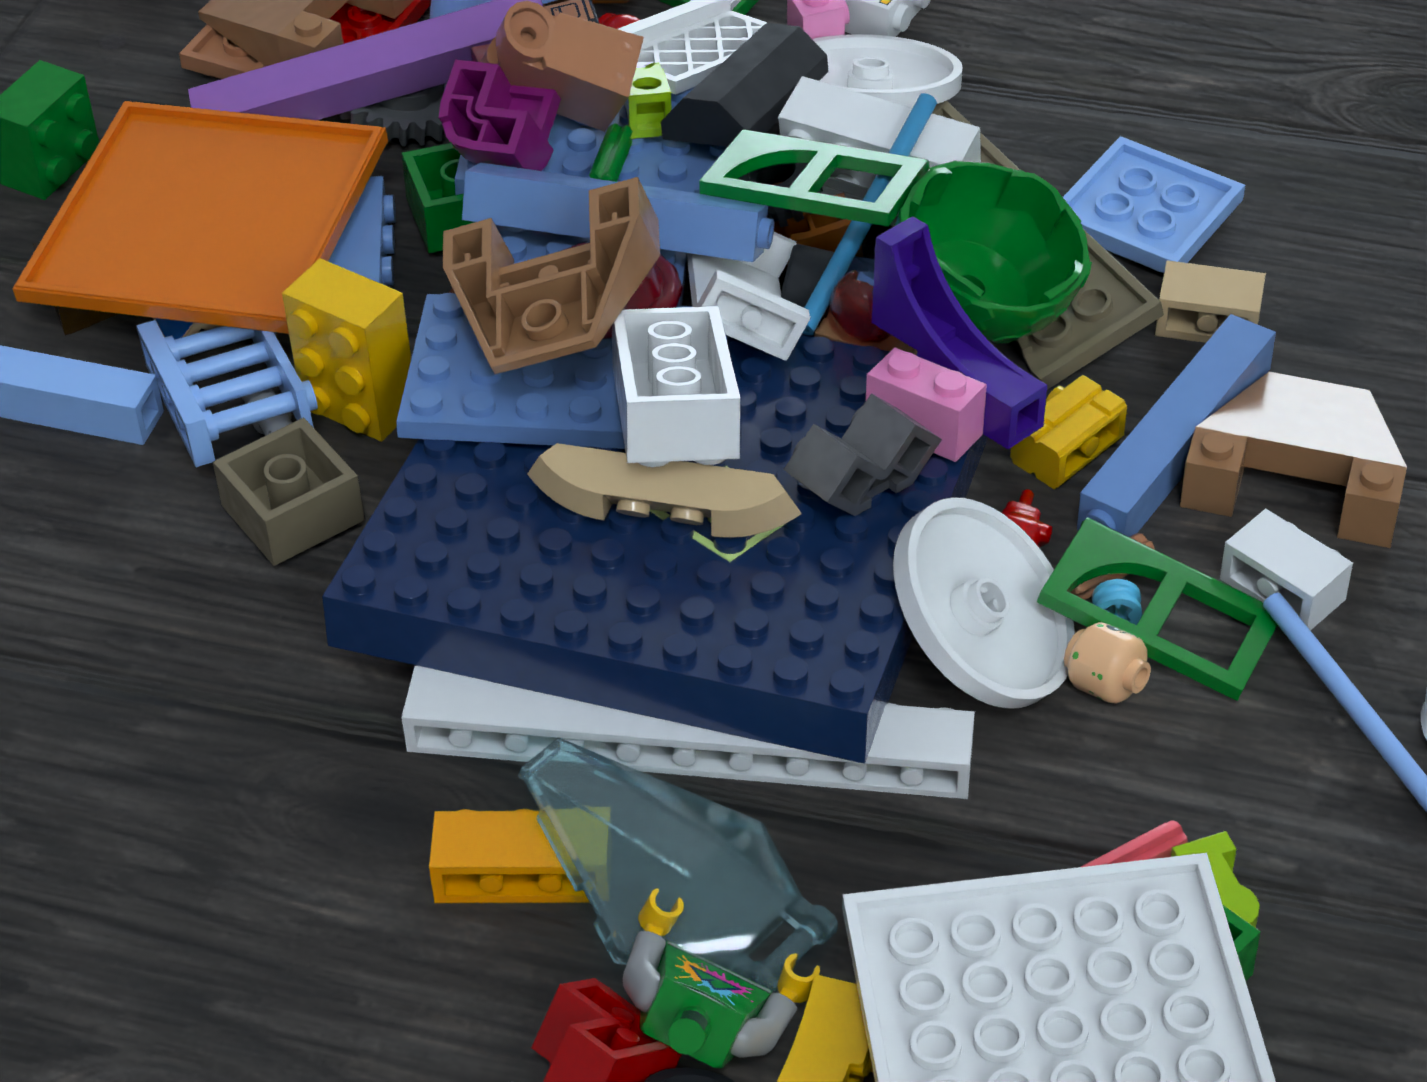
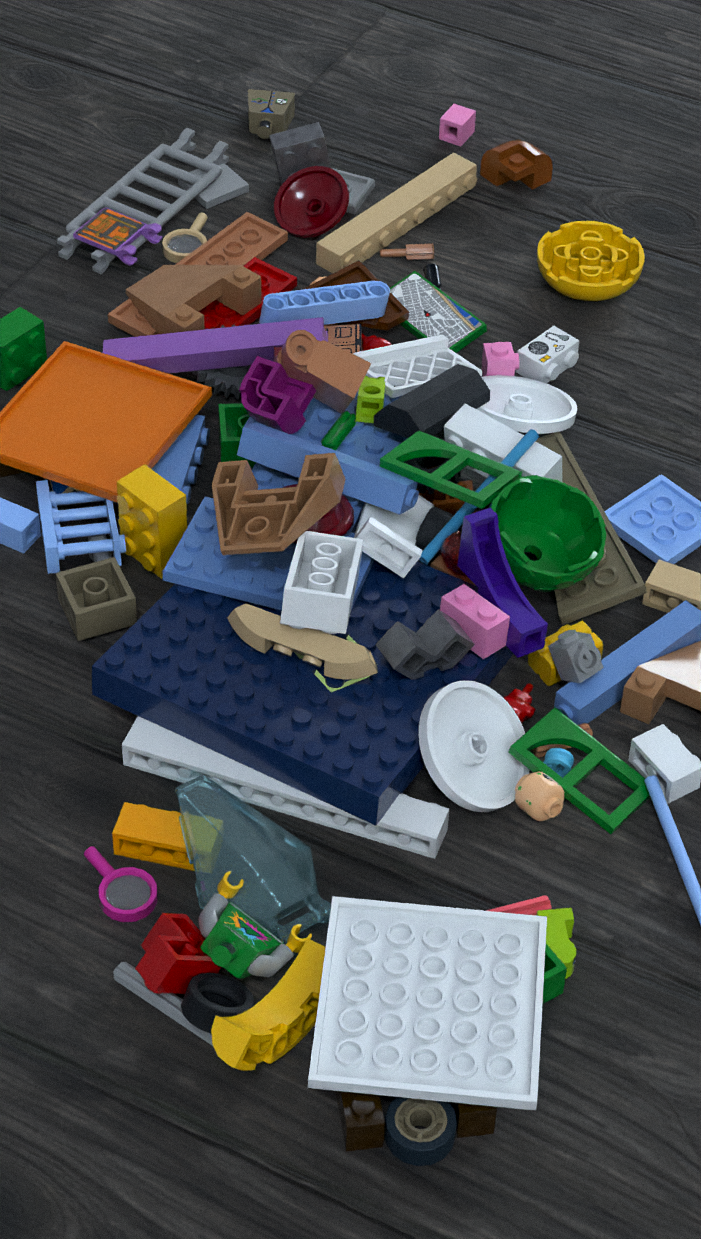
camera: 10 degrees right, 0 degrees up
none -> piece [84,846,158,922]
none -> light grey brick [548,630,604,683]

